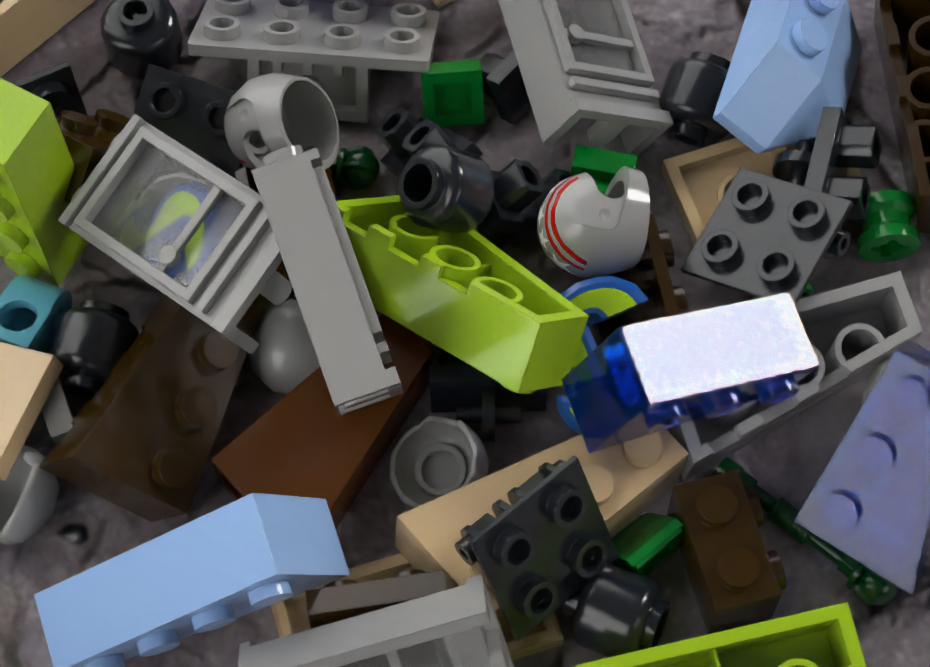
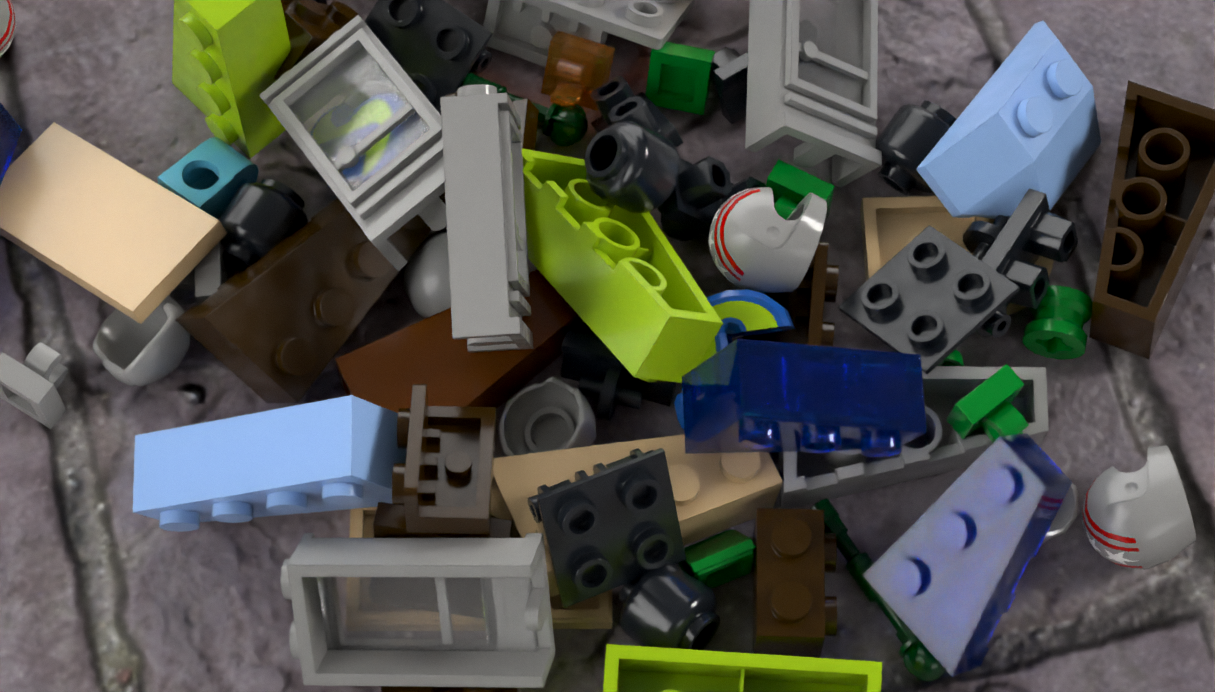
camera: 15 degrees right, 0 degrees up
light grey helmet [224,73,340,170] -> none
none -> dark brown bracket [392,384,496,534]
none -> clear orange tile [541,30,615,111]
none -> green tile [946,364,1029,451]

